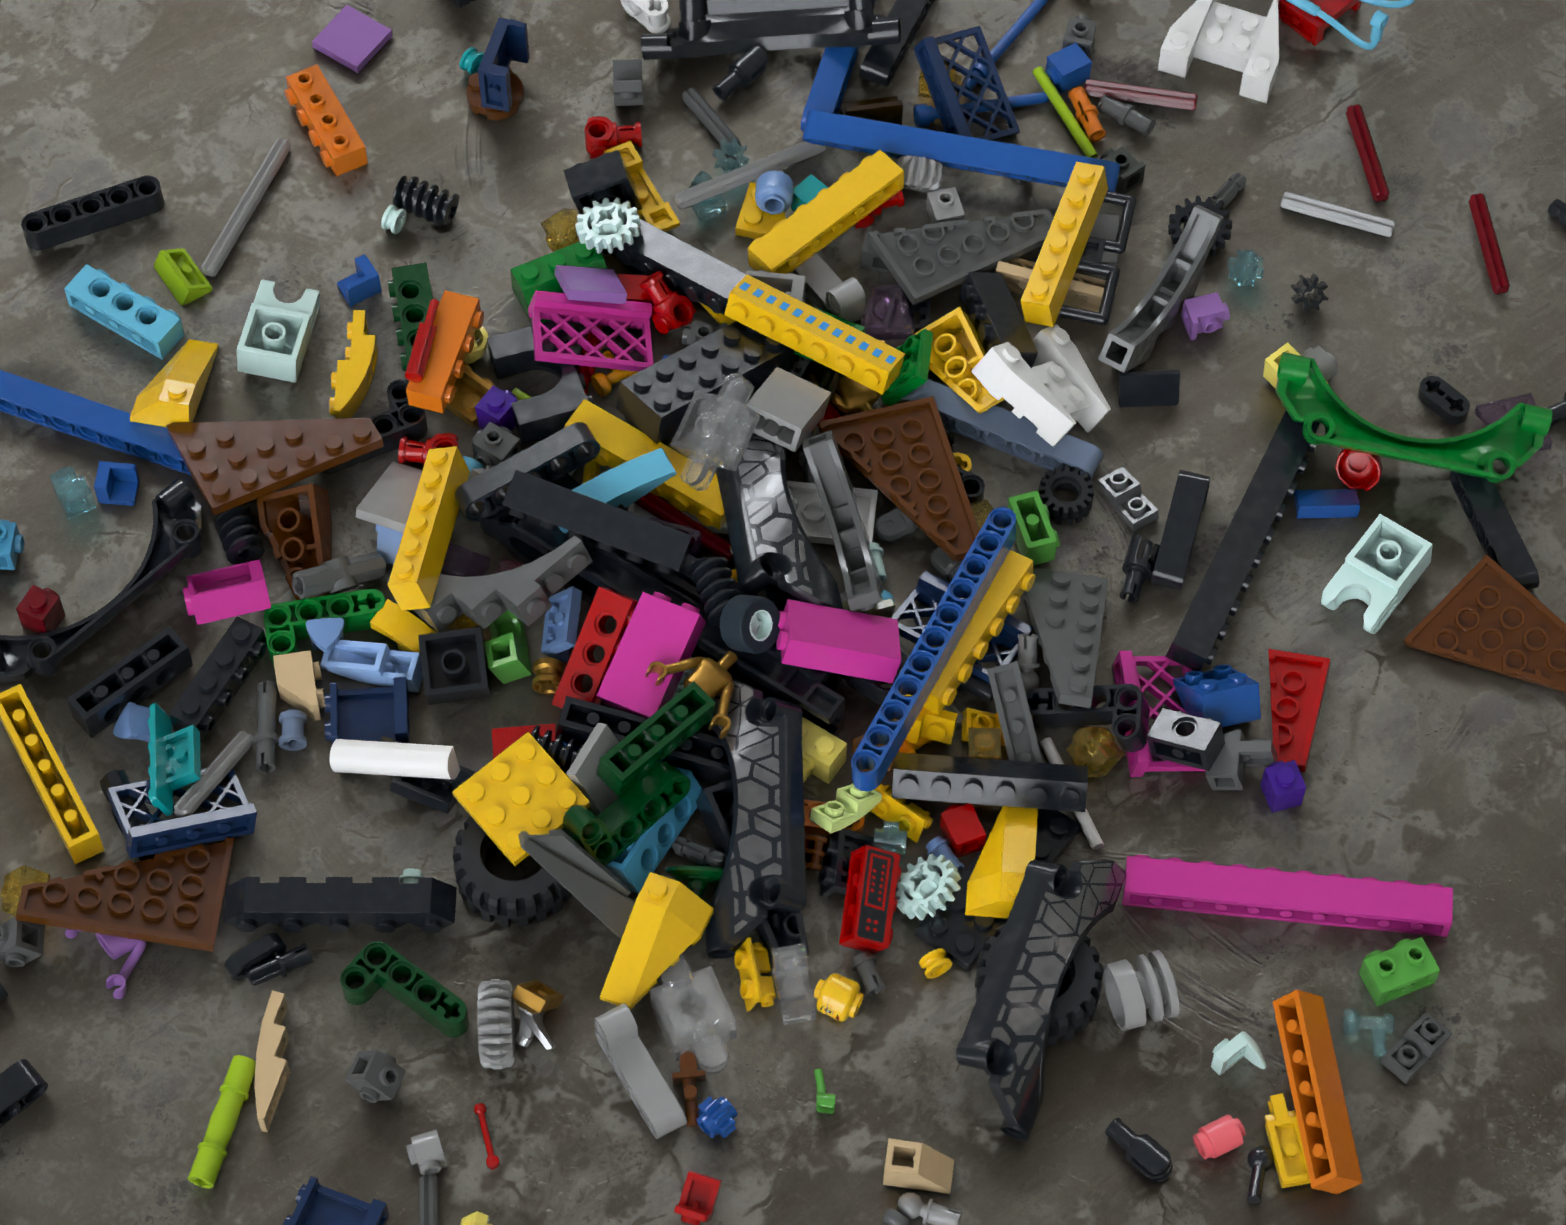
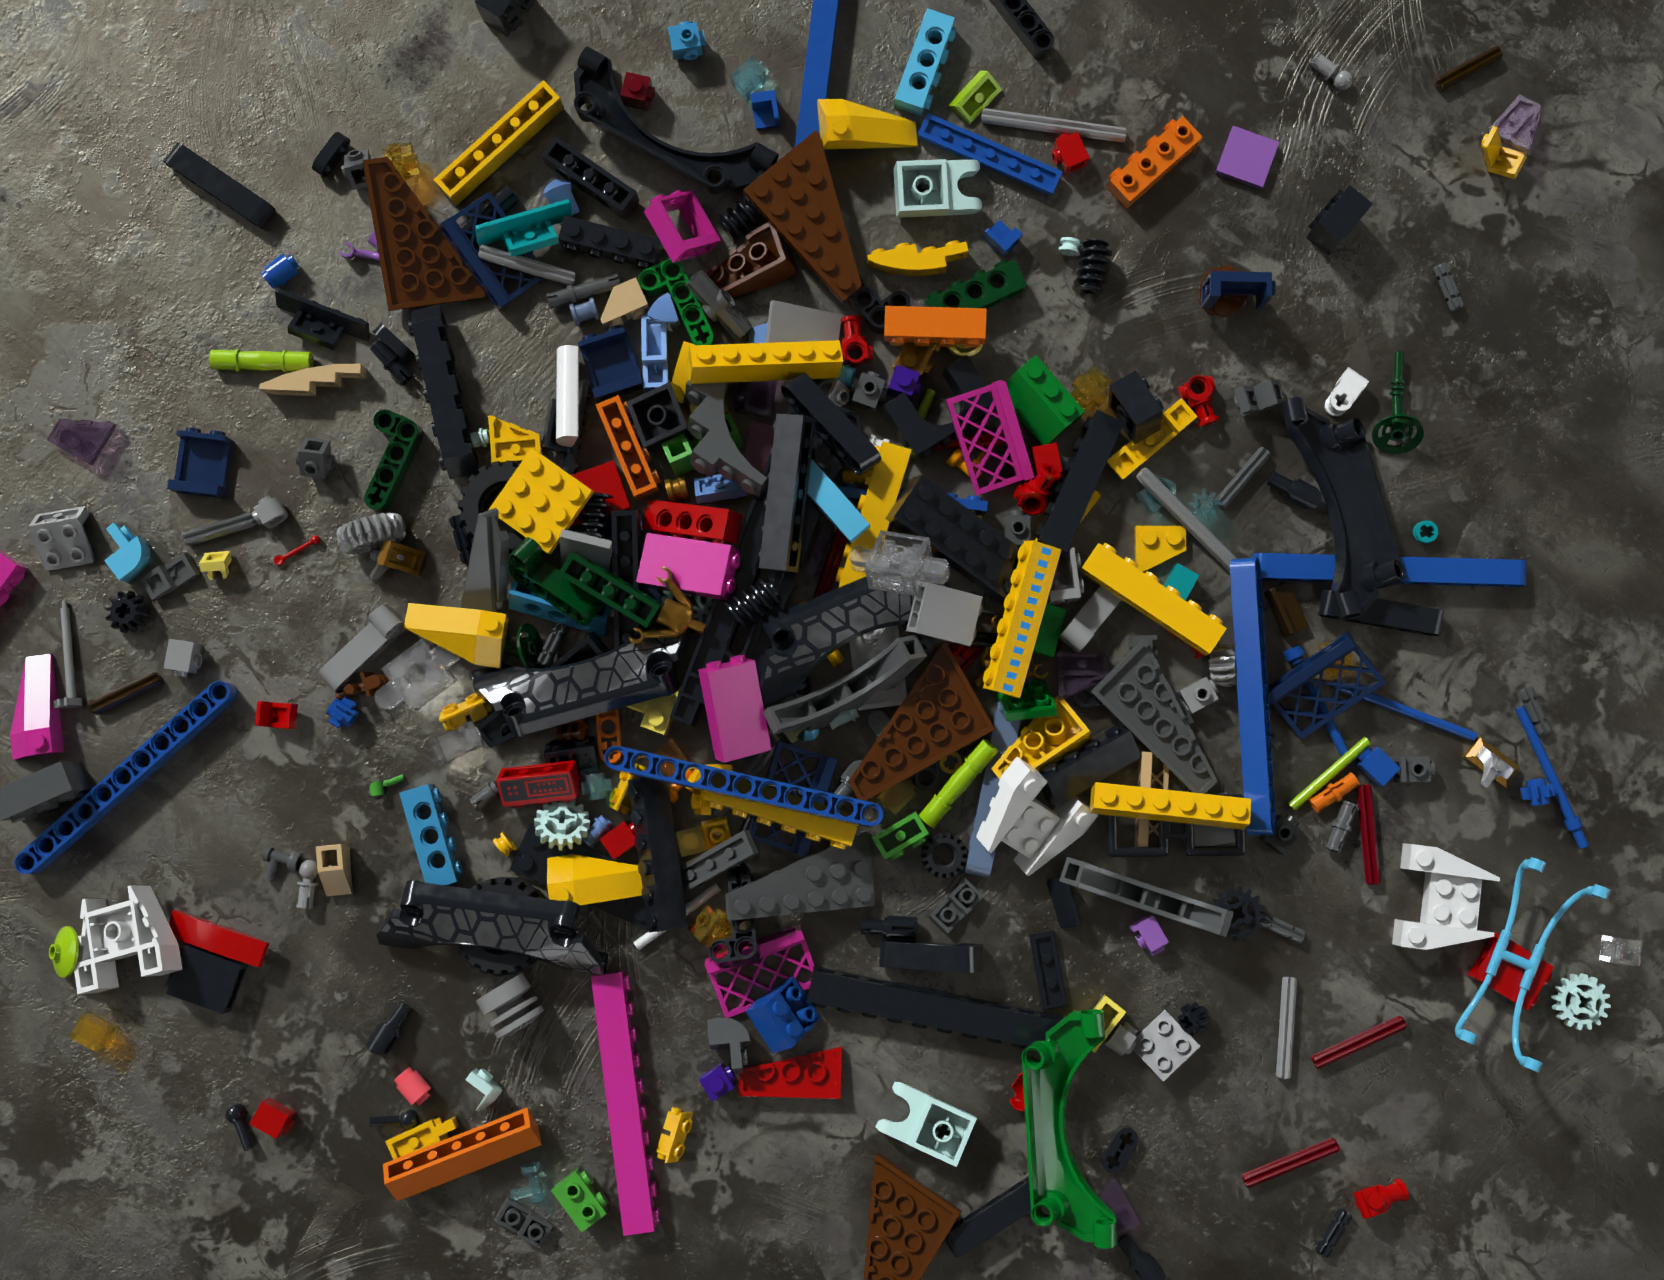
camera: 80 degrees right, 25 degrees up
red axle [405,299,439,382] -> none
teal bush [459,47,484,75] -> none
medium lavender tile [554,265,627,304] -> none
light aqua gear [575,198,641,254] -> none
black wheel [720,595,780,653] -> none
medium blue head [755,171,794,214] -> none
yellowish green slope [810,783,882,834] -> none
yellow head [813,973,864,1022] -> none
light grey pin [1018,633,1040,692] -> none
black brick [1147,708,1225,771] -> none
clear light blue gear [1227,249,1264,286] -> none
blue slope [1294,489,1360,518] -> none
none -> blue brick [261,253,299,289]
none -> black bracket [275,288,370,351]
none -> dark azure brick [399,784,463,885]
none -> black axle [449,515,472,564]
none -> yellow wing [488,416,542,464]
none -> orange brick [596,395,661,501]
none -> yellow hinge [656,1107,693,1163]
none -> blue plate [917,113,1063,196]
none -> lime piece [919,738,998,828]
none -> black tile [1028,930,1068,1011]
none -> red brick [1051,131,1090,176]
none -> light grey hinge [1133,1010,1201,1082]
none -> red connector [1352,1178,1409,1219]

